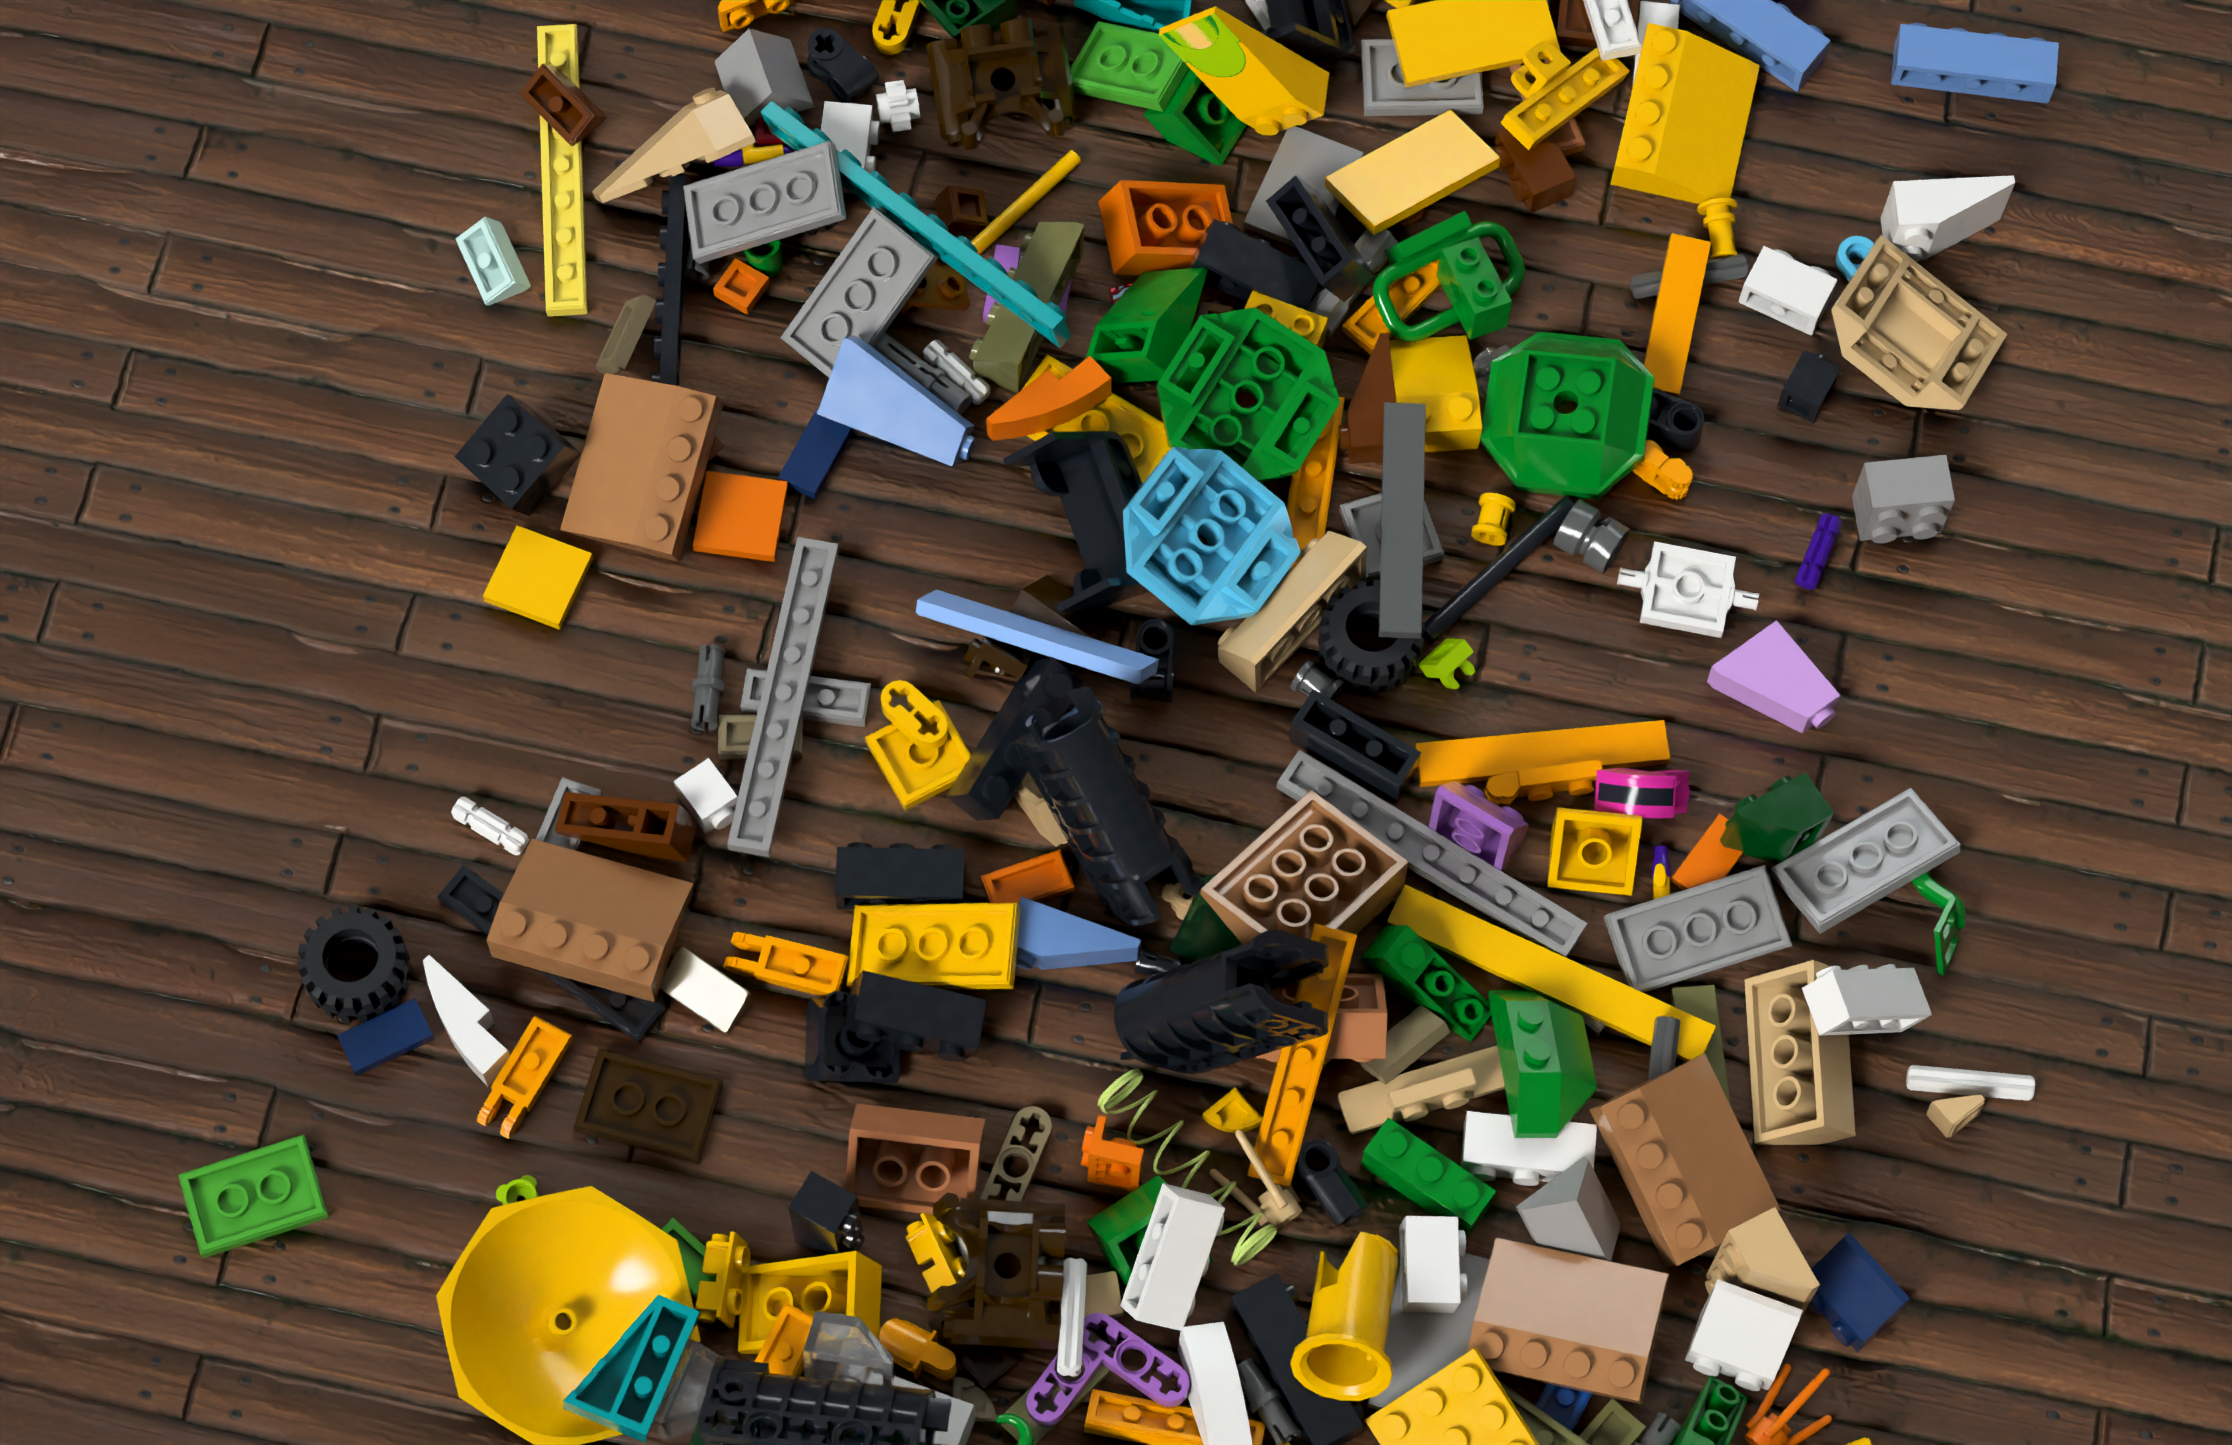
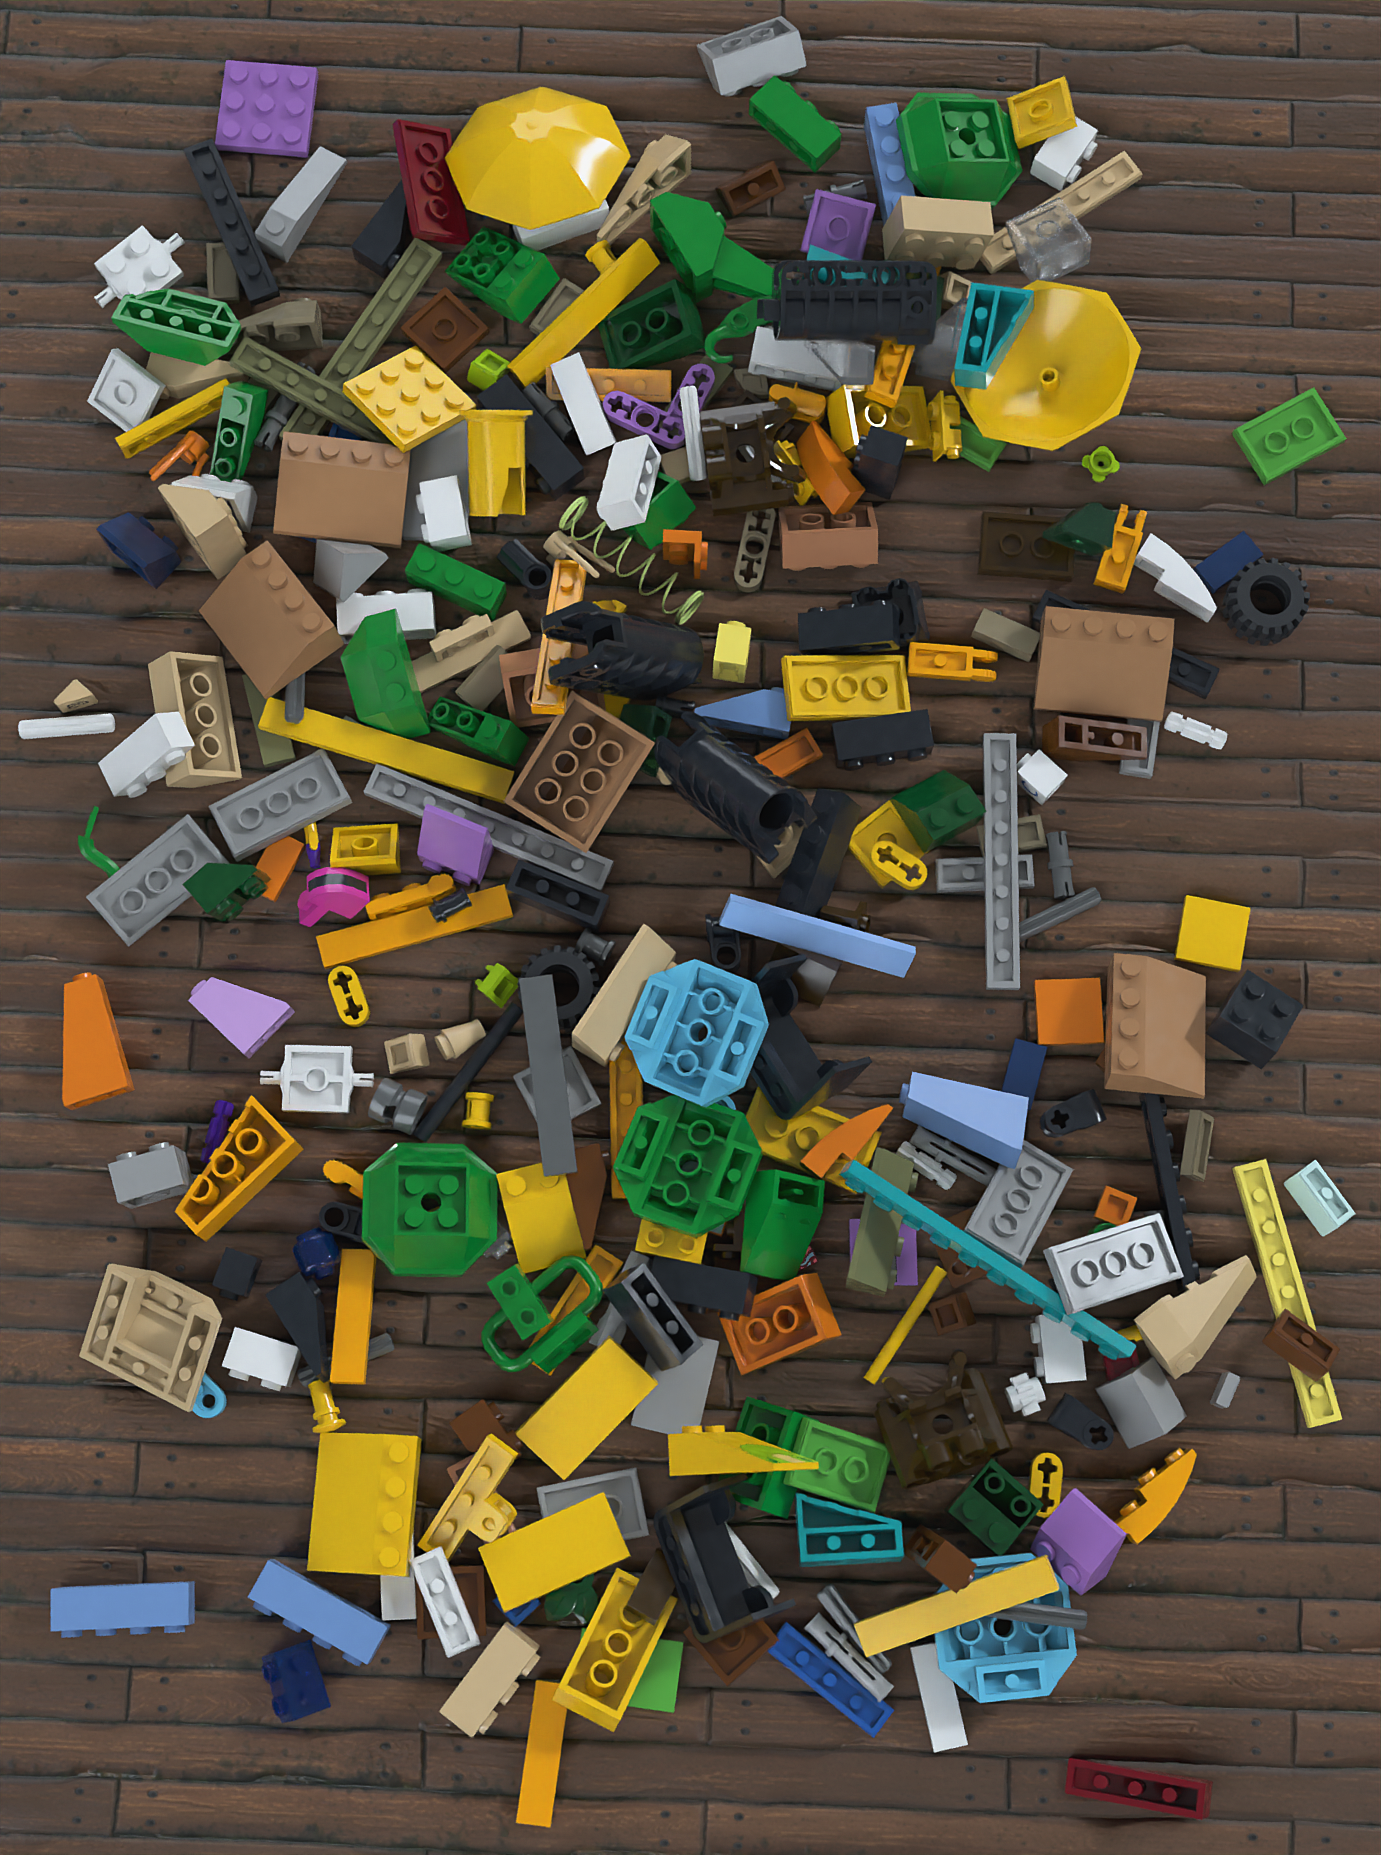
camera: 170 degrees right, 10 degrees up
white slope [1880,175,2015,262] -> none
none -> orange slope [62,972,135,1110]
none -> light orange wedge [174,1095,304,1242]
none -> black slope [265,1272,330,1383]
none -> clear blue head [293,1228,341,1280]
none -> yellow beam [328,966,370,1027]
none -> tan slope [384,1034,430,1074]
none -> black pin [428,888,472,923]
none -> tan cone [434,1019,486,1060]
none -> light yellow brick [713,621,751,683]
none -> orange slope [796,420,865,515]
none -> dark green slope [890,770,987,853]
none -> dark grey axle [1019,887,1102,942]
none -> black piece [1039,1089,1107,1138]
none -> clear green slope [1042,502,1116,556]
none -> light grey tile [1209,1372,1240,1408]

